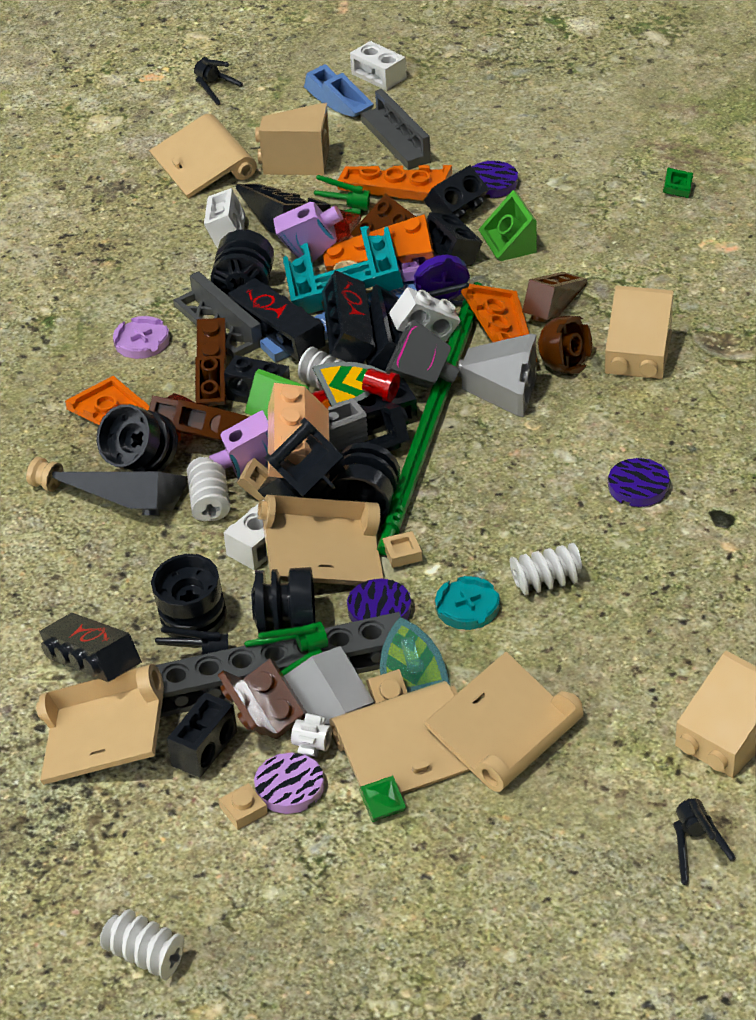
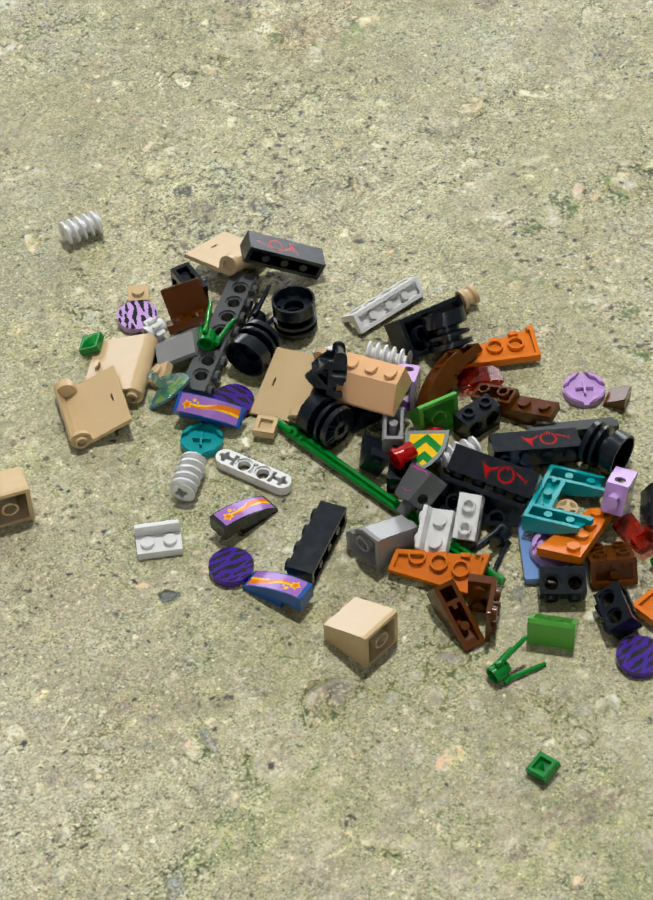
camera: 120 degrees right, 5 degrees up
dark purple tile [414,255,470,301] -> none
reddish brown cylinder [538,316,592,373] -> none
none -> white bracket [134,519,183,560]
none -> slope [173,391,246,429]
none -> slope [210,496,278,540]
none -> white beam [216,449,292,496]
none -> slope [243,571,313,611]
none -> black brick [284,501,347,587]
none -> white fence [341,276,425,334]
none -> white bracket [414,504,456,553]
none -> reddish brown bracket [468,573,501,642]
none -> green plant [486,635,546,685]
none -> slope [603,386,632,411]

